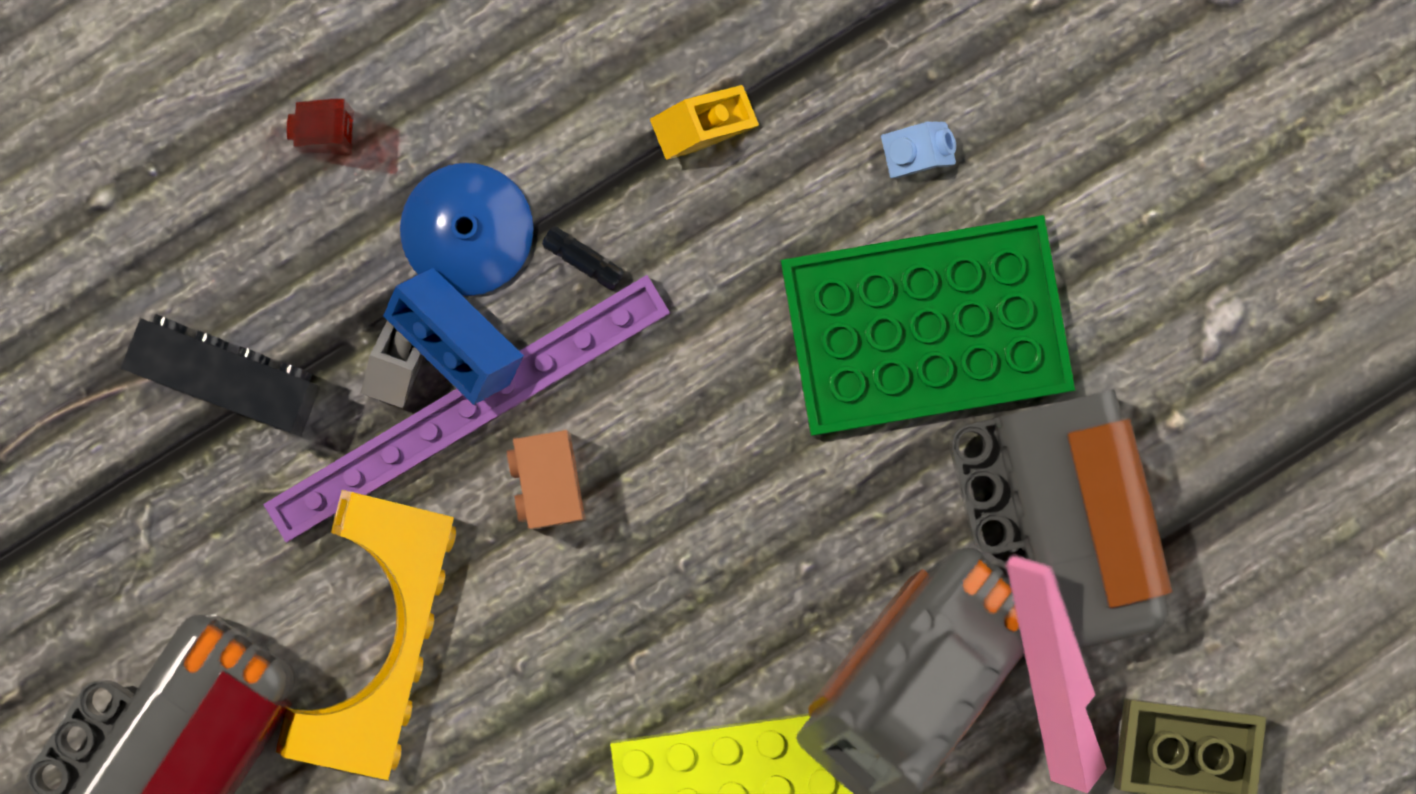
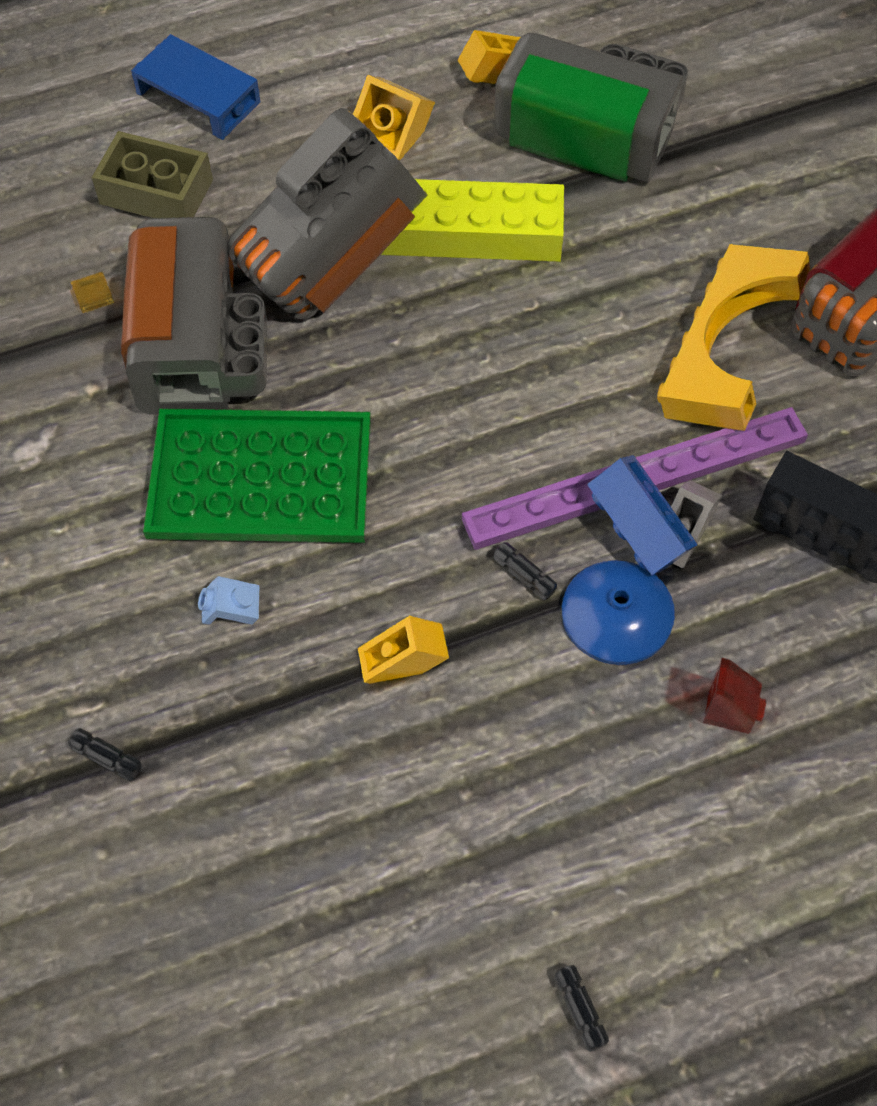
camera: 170 degrees left, 25 degrees down
nougat brick [507,430,586,530] -> none
bright pink slope [1006,556,1107,794] -> none
none -> clear yellow tile [71,271,114,313]

